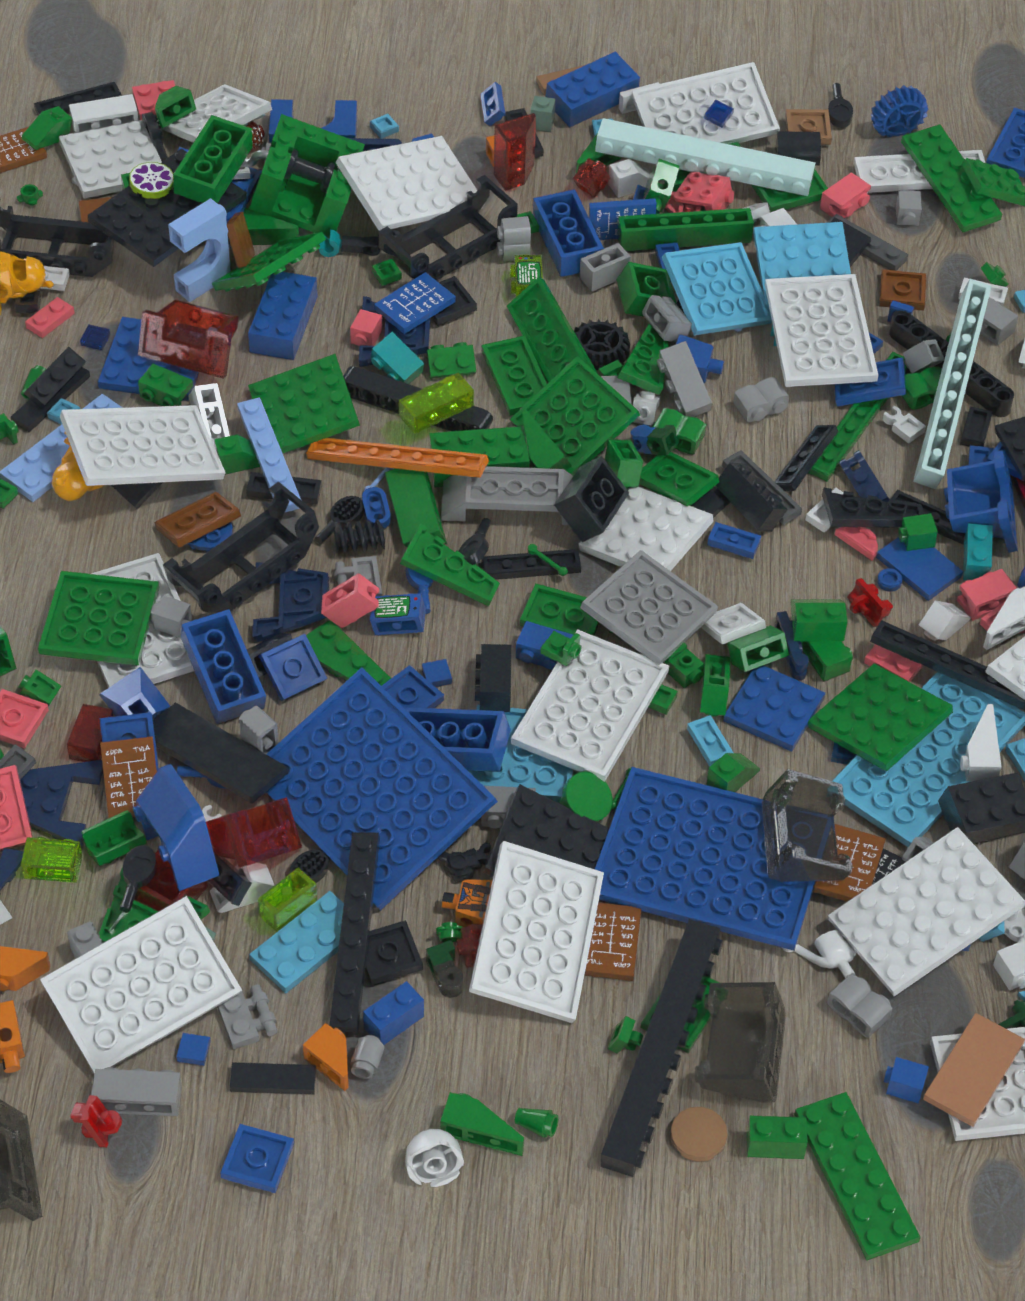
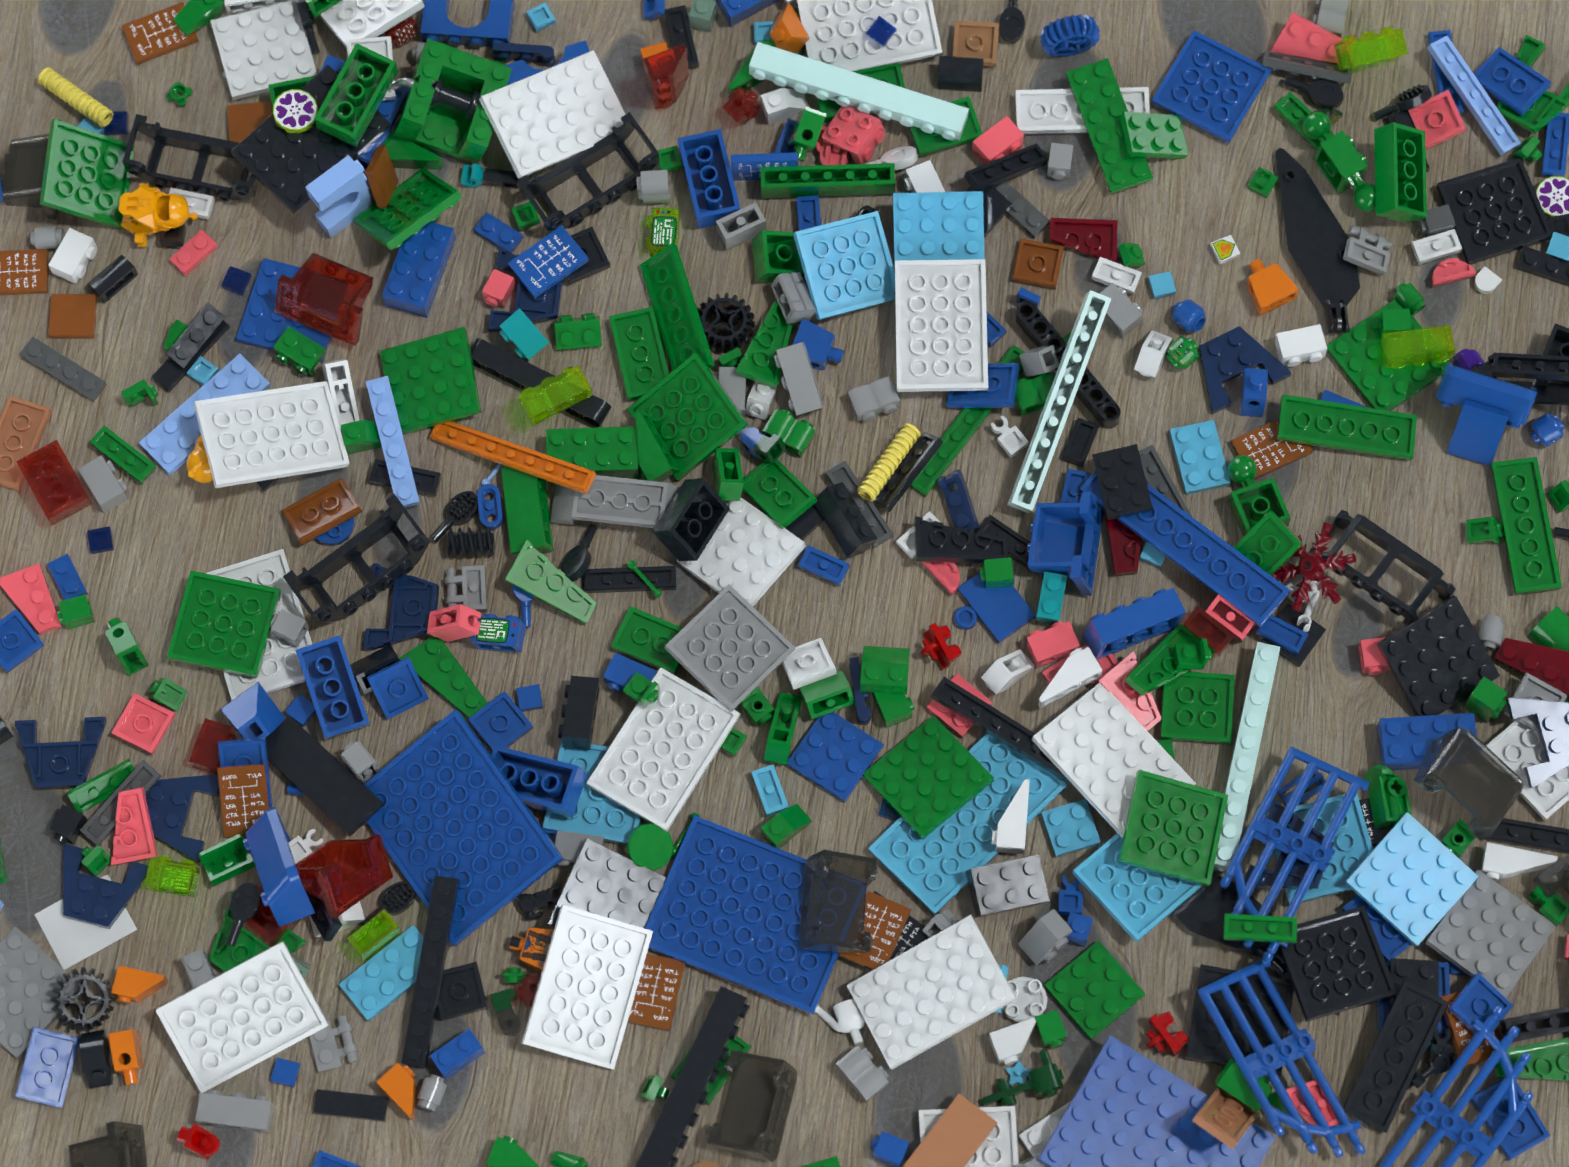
camera: 10 degrees right, 20 degrees up
none -> blue tile [285,694,316,727]
none -> blue plate [474,212,524,253]
none -> orange slope [770,4,810,52]
none -> light yellow piece [857,423,921,501]
none -> black tile [964,143,1049,191]
none -> dark red wing [1049,218,1118,262]

